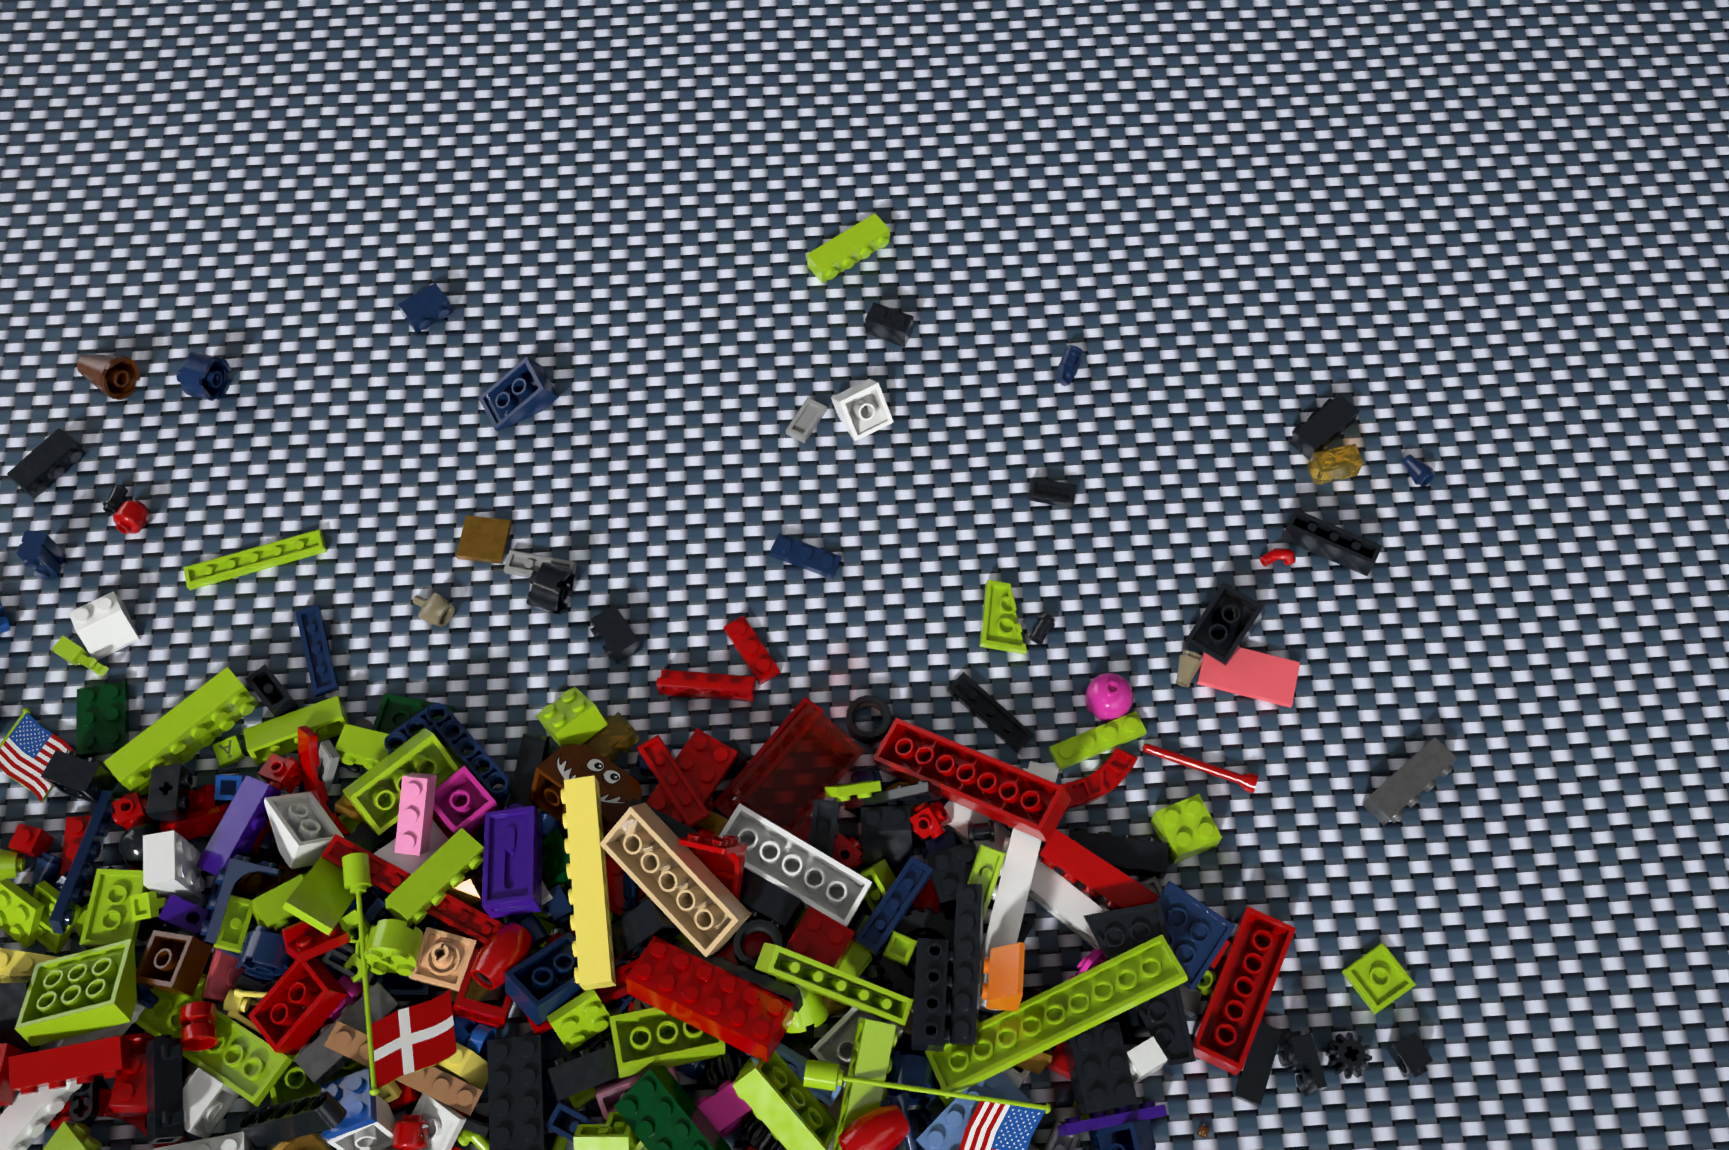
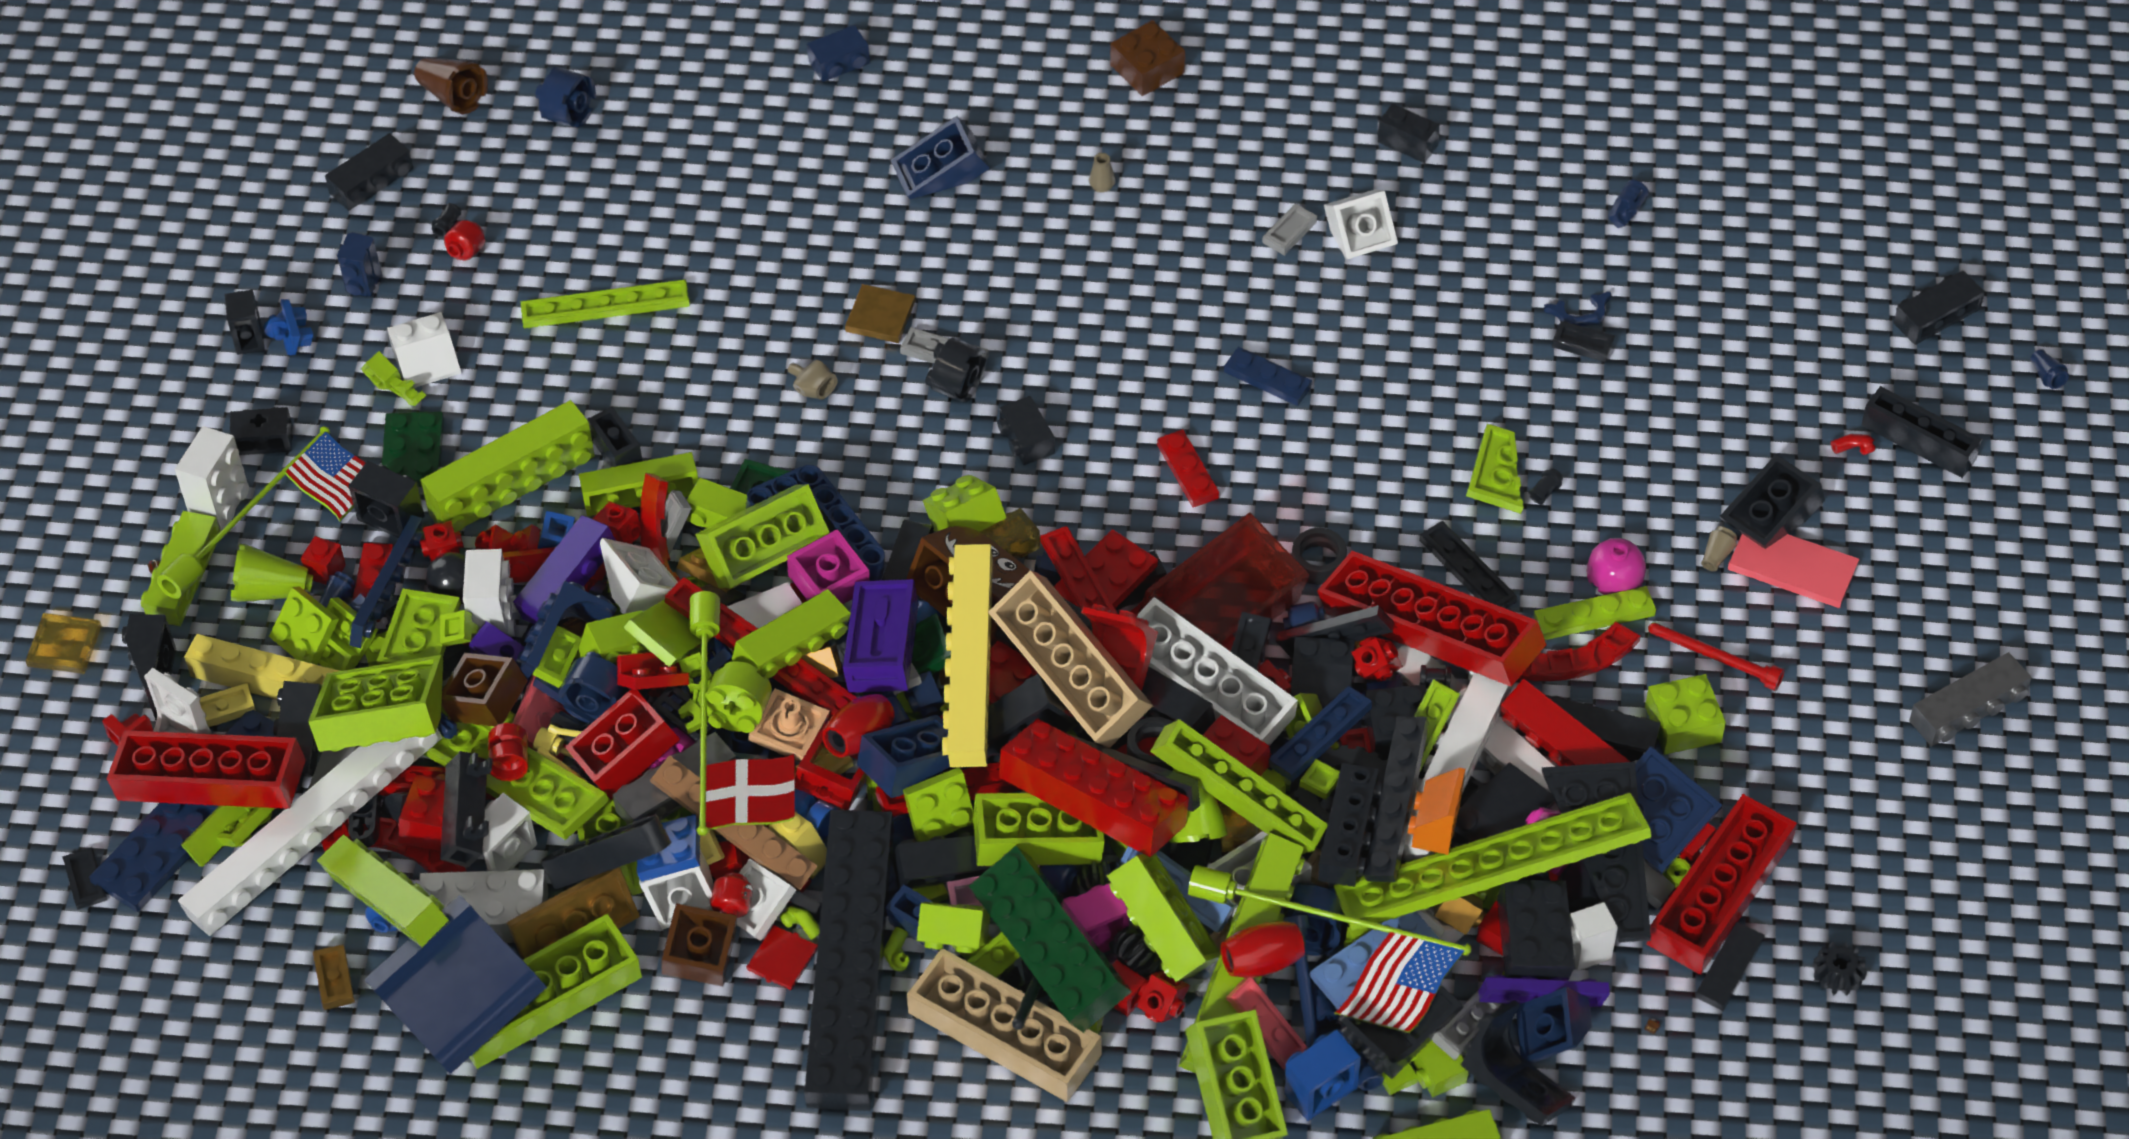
camera: 10 degrees right, 10 degrees down
red brick [8,1036,131,1095] -> none
black brick [146,764,193,823] -> none
lime tile [212,735,245,768] -> none
dark blue plate [295,605,340,697] -> none
bright pink brick [394,772,437,856] -> none
dark blue axle [622,869,639,912] -> none
red fence [656,669,756,702] -> none
lime brick [807,213,890,283] -> none
lime plate [825,781,881,802] -> none
black plate [1278,1031,1327,1097] -> none
clear yellow brick [1307,444,1364,485] -> none
lime tile [1342,942,1416,1015] -> none
black brick [1387,1032,1433,1078] -> none
none -> dark tan cone [1089,153,1116,192]
none -> reddish brown brick [1110,20,1185,97]
none -> black slope [1453,763,1555,844]
none -> dark blue helmet [1544,291,1611,327]

